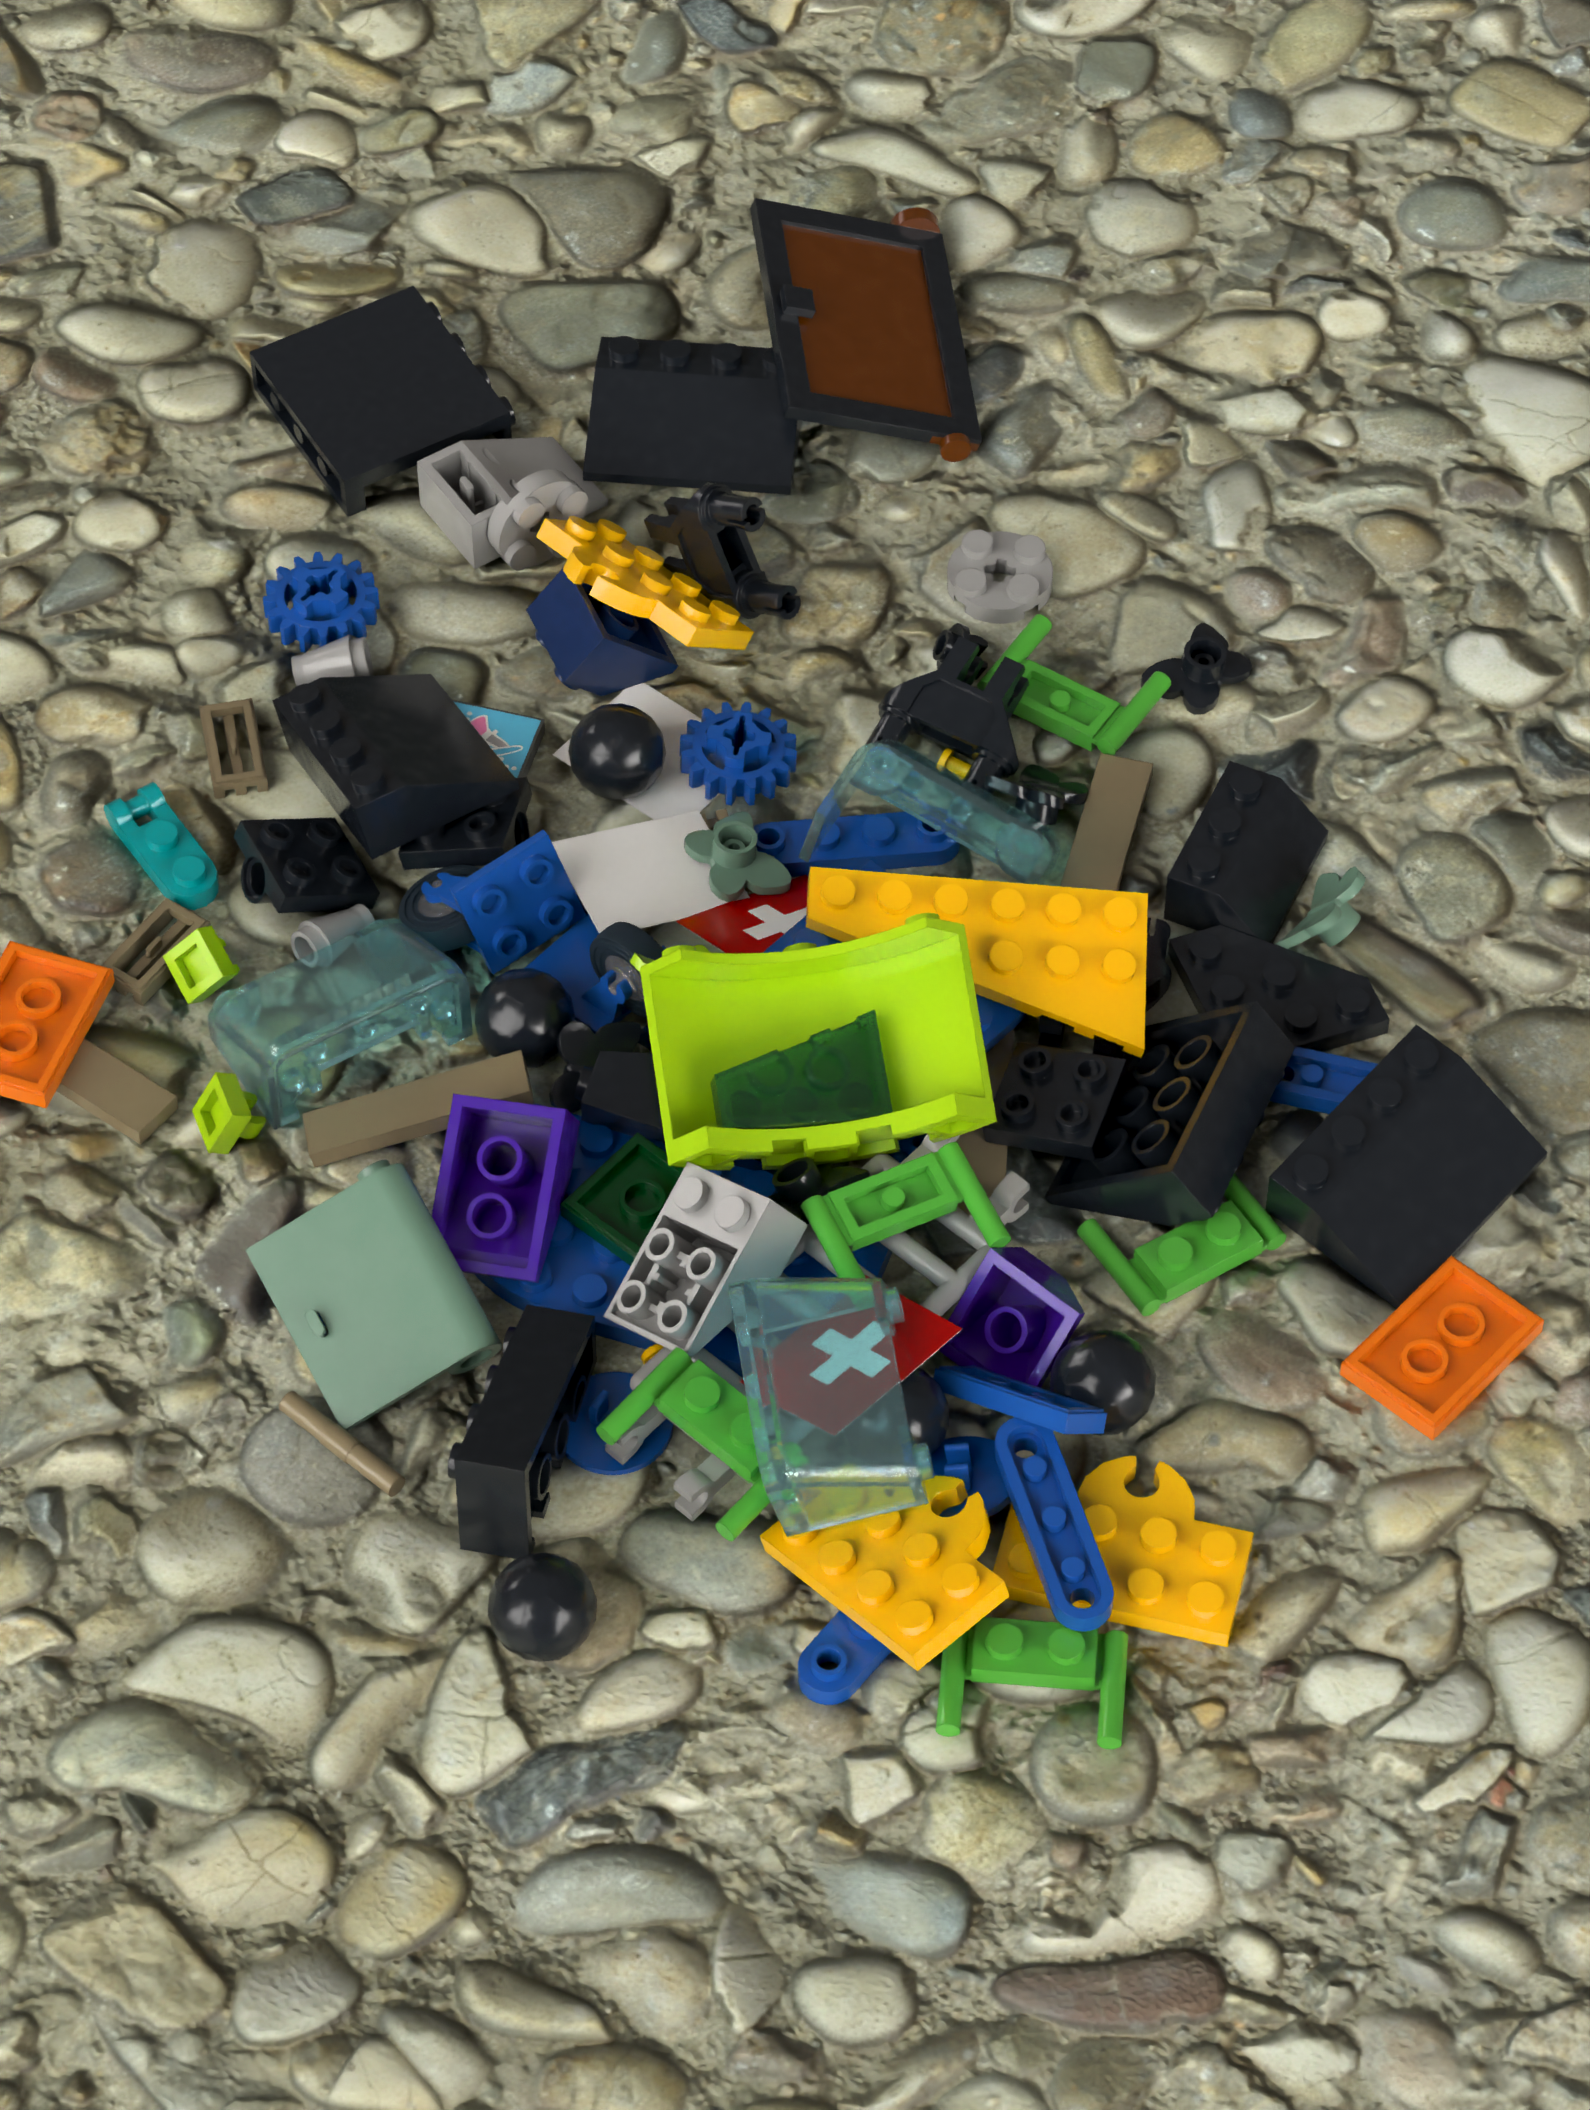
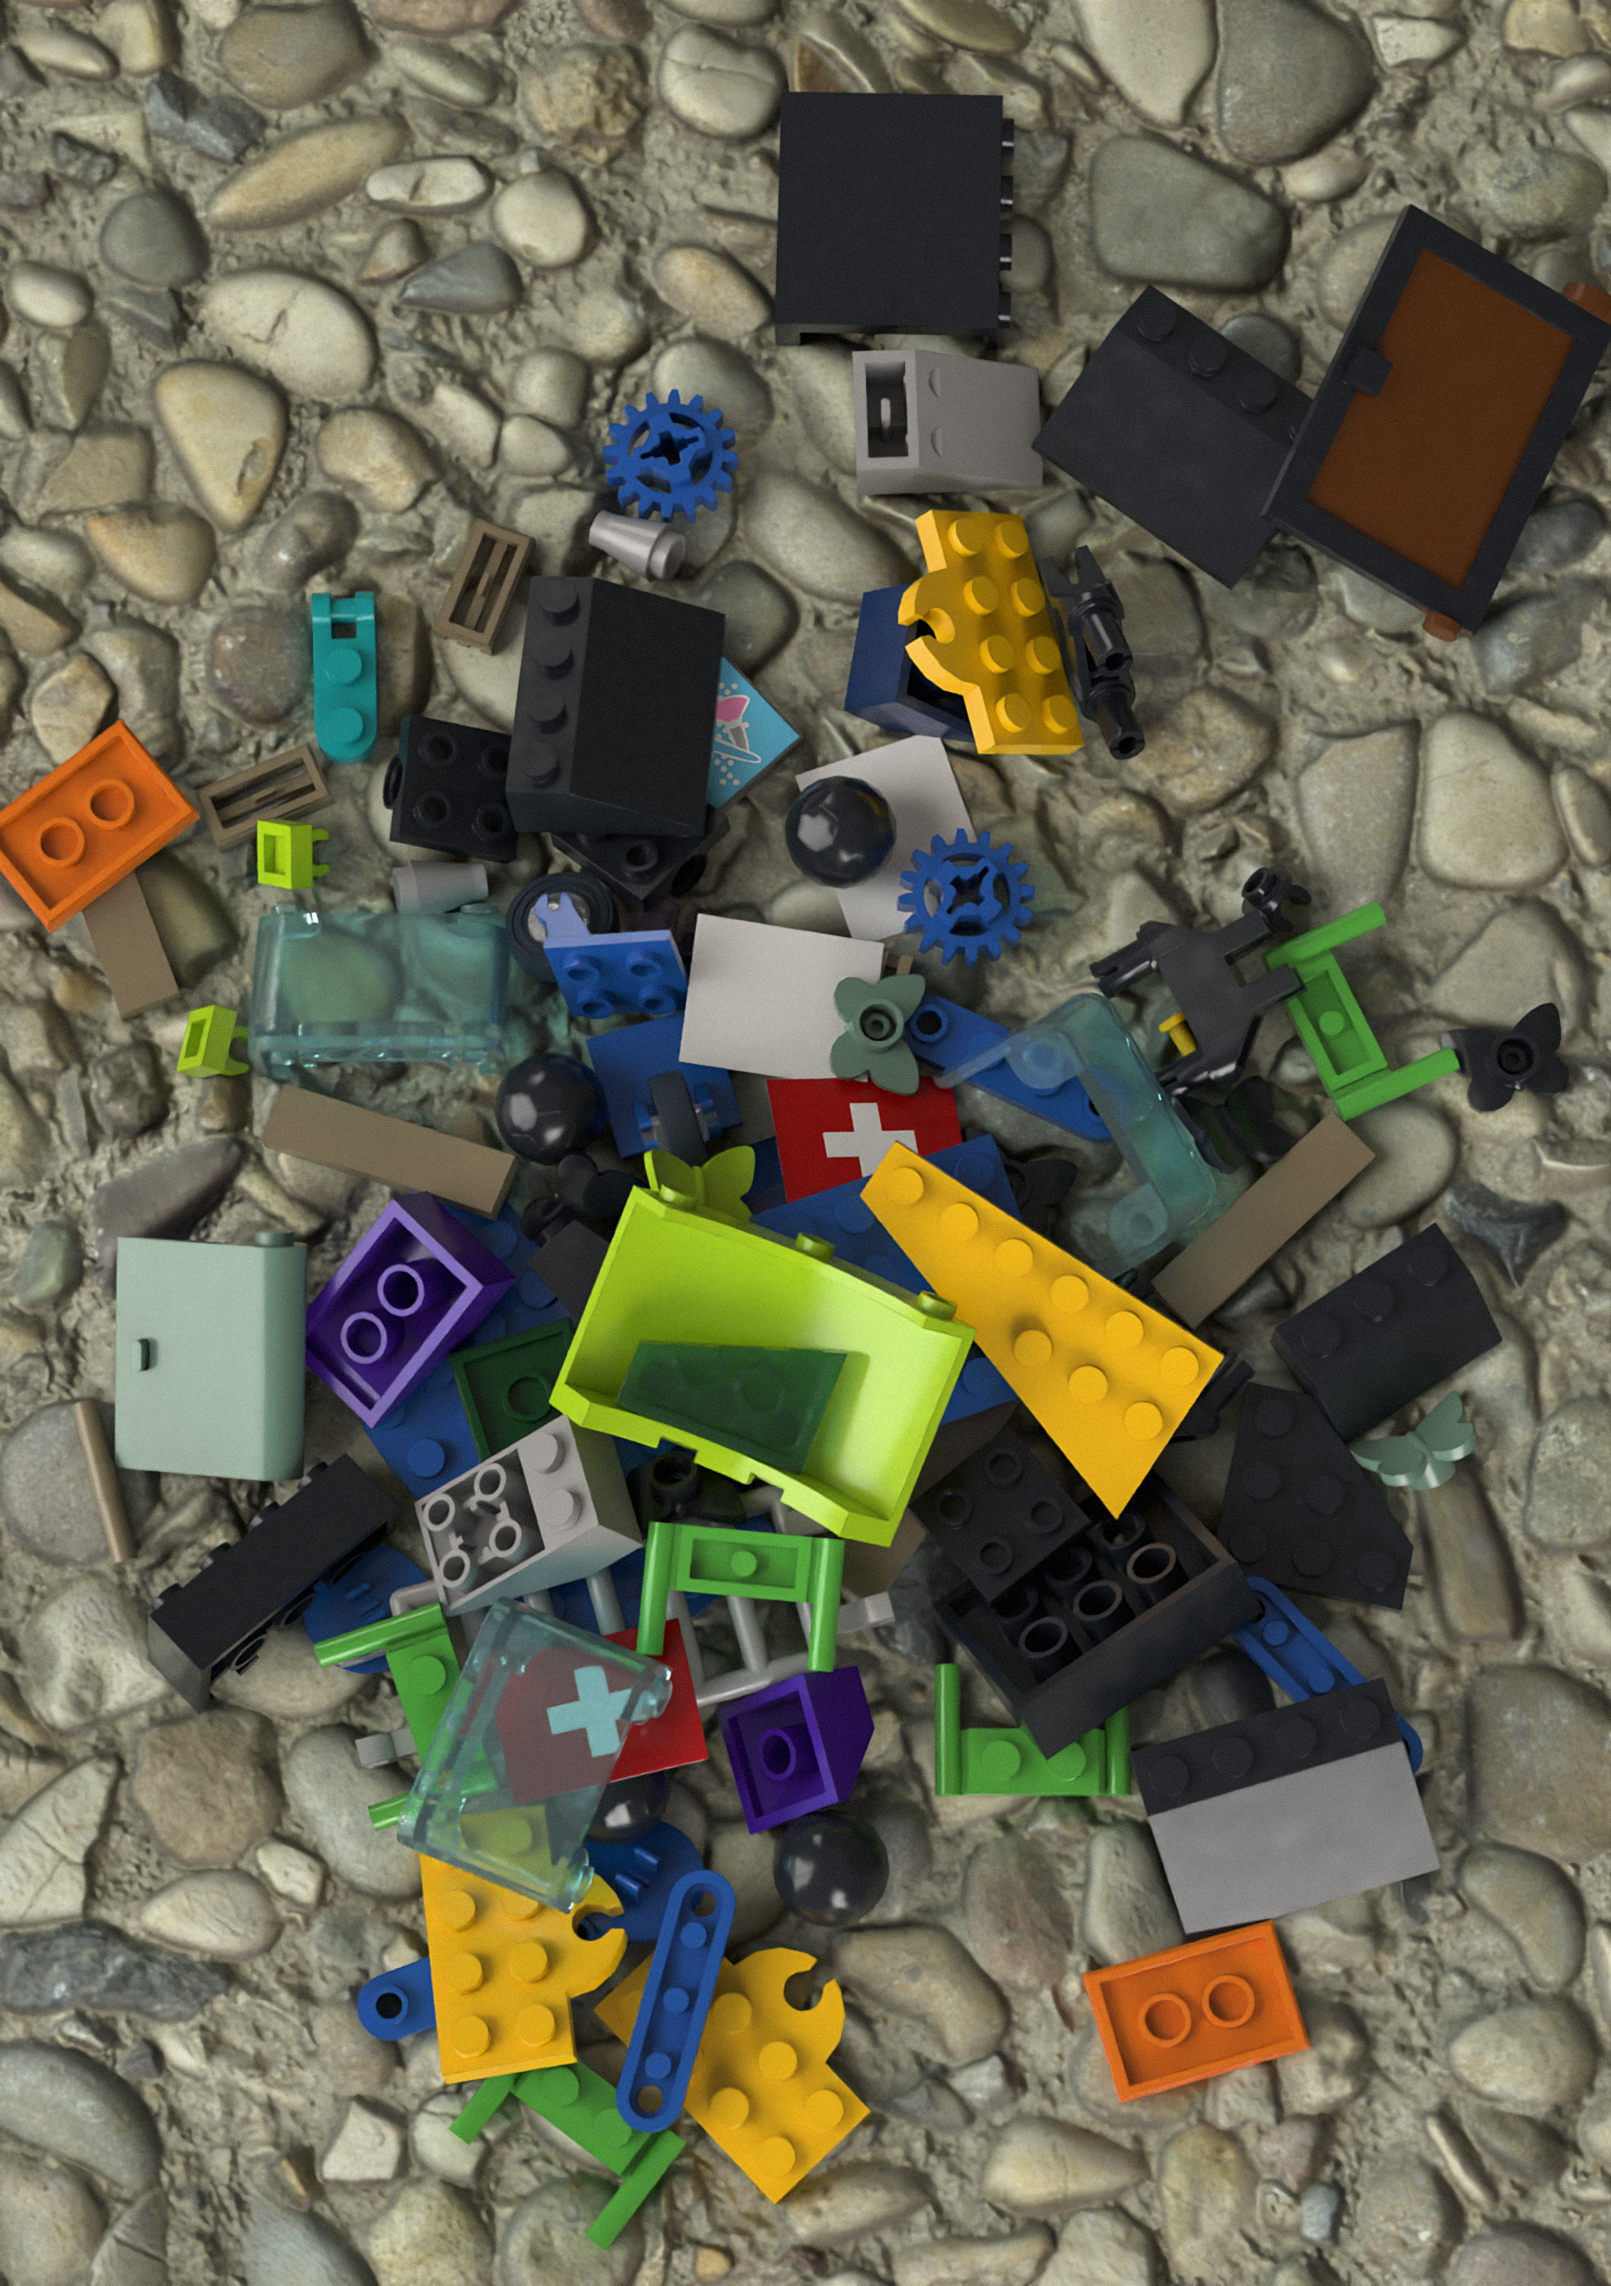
camera: 35 degrees right, 25 degrees up
light grey plate [487,469,588,571] -> none
black piece [488,1552,597,1662] -> none
blue tile [933,1366,1107,1434] -> none
light grey plate [947,529,1053,624] -> none

